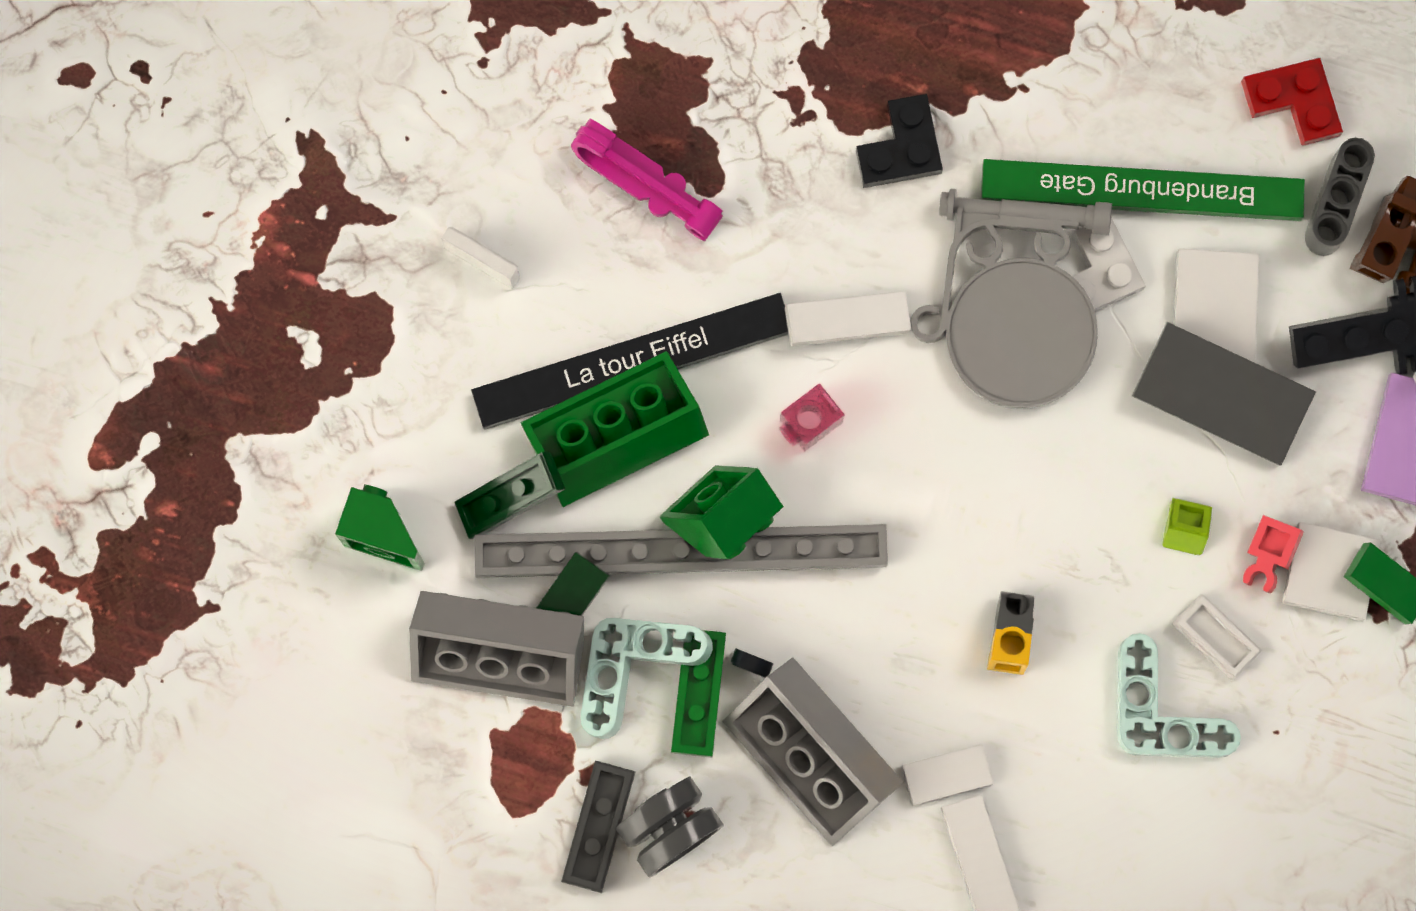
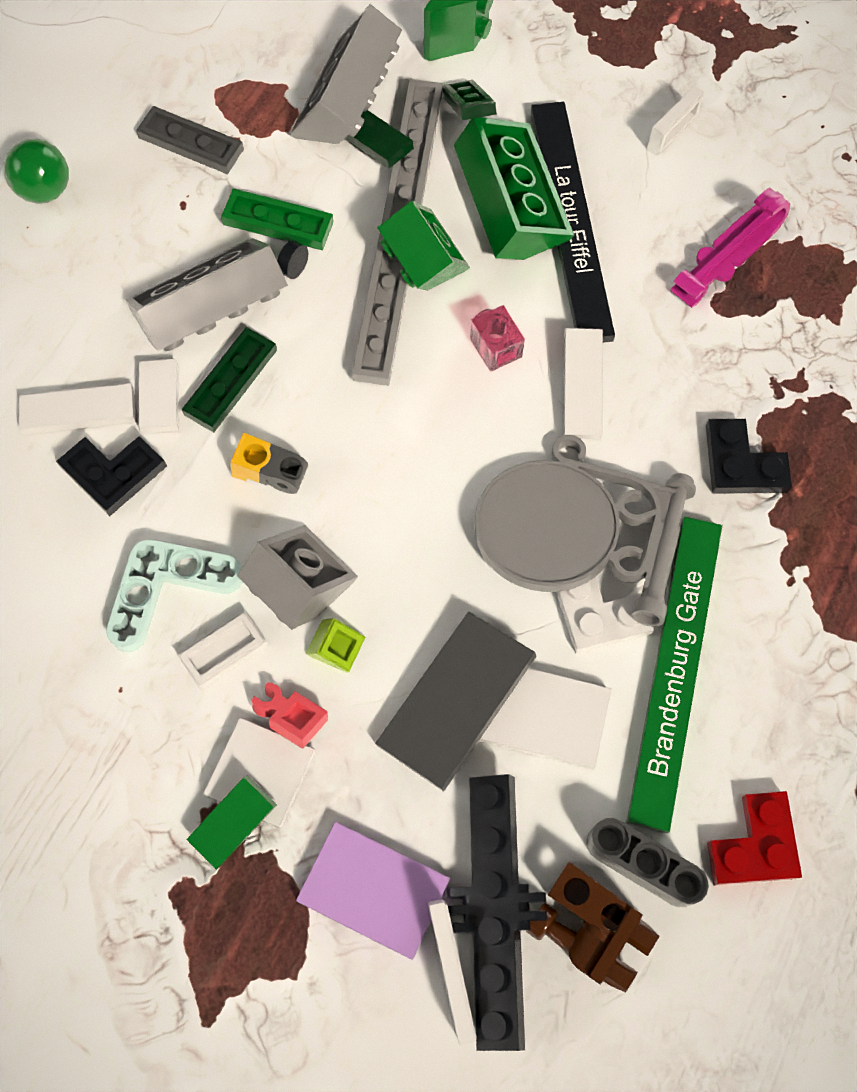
camera: 100 degrees right, 10 degrees down
light aqua beam [581,618,713,739] -> none
dark grey wheel [615,776,724,878] -> none
none -> black plate [56,436,167,517]
none -> dark green tile [182,327,277,433]
none -> light grey slope [237,525,358,630]

